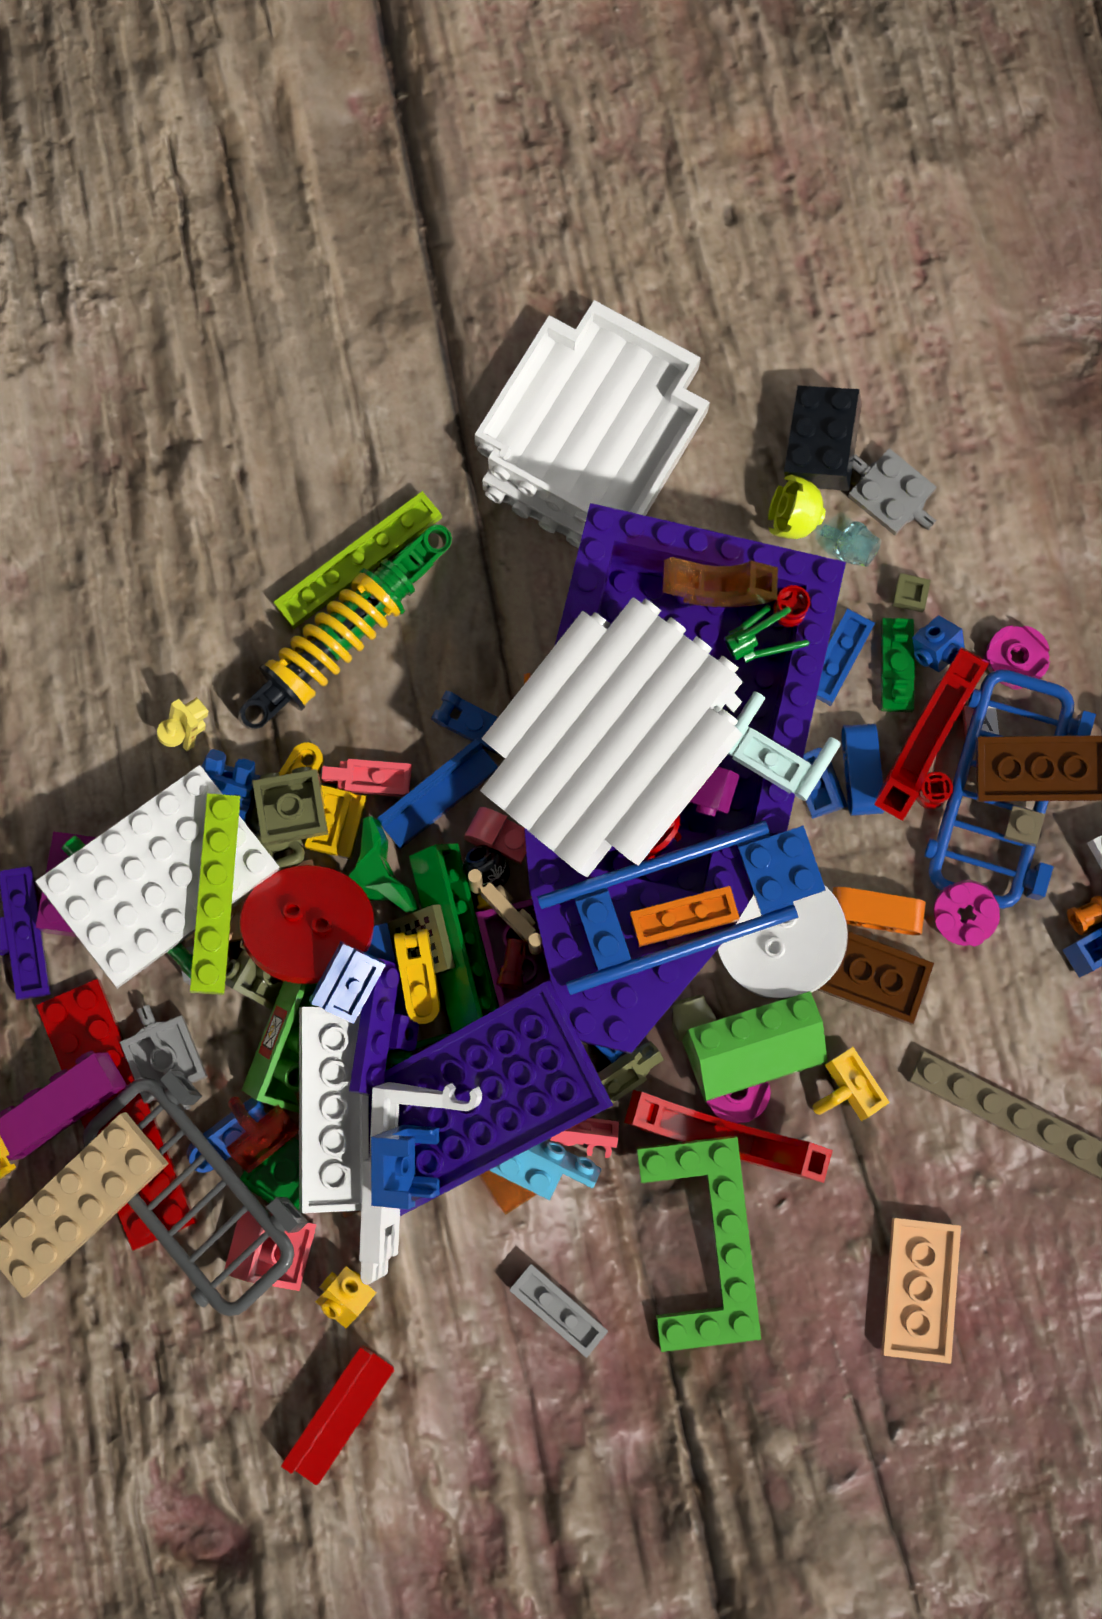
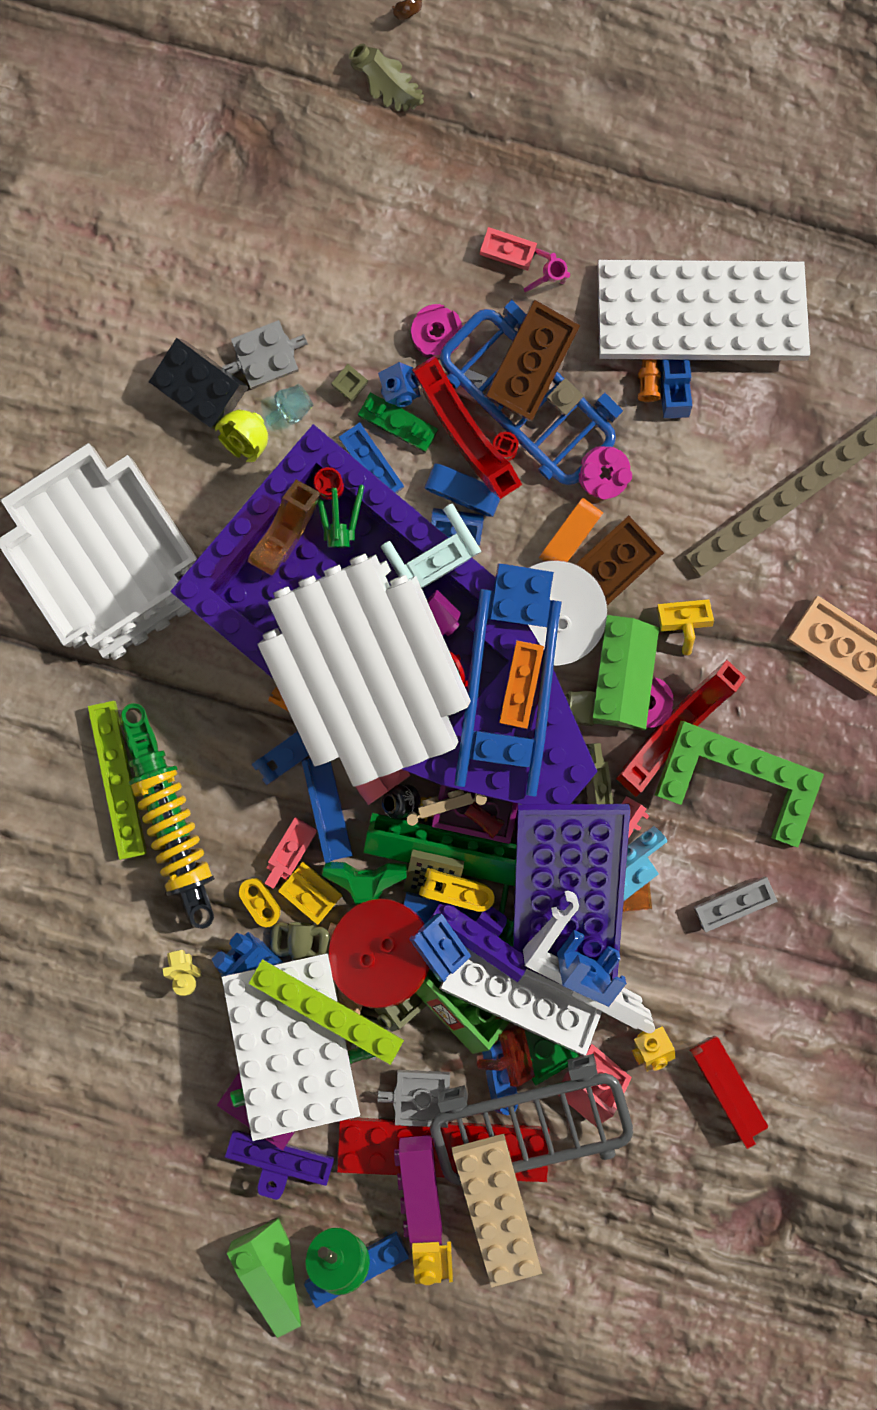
camera: 65 degrees left, 10 degrees up
olive plate [252,767,328,846] -> none

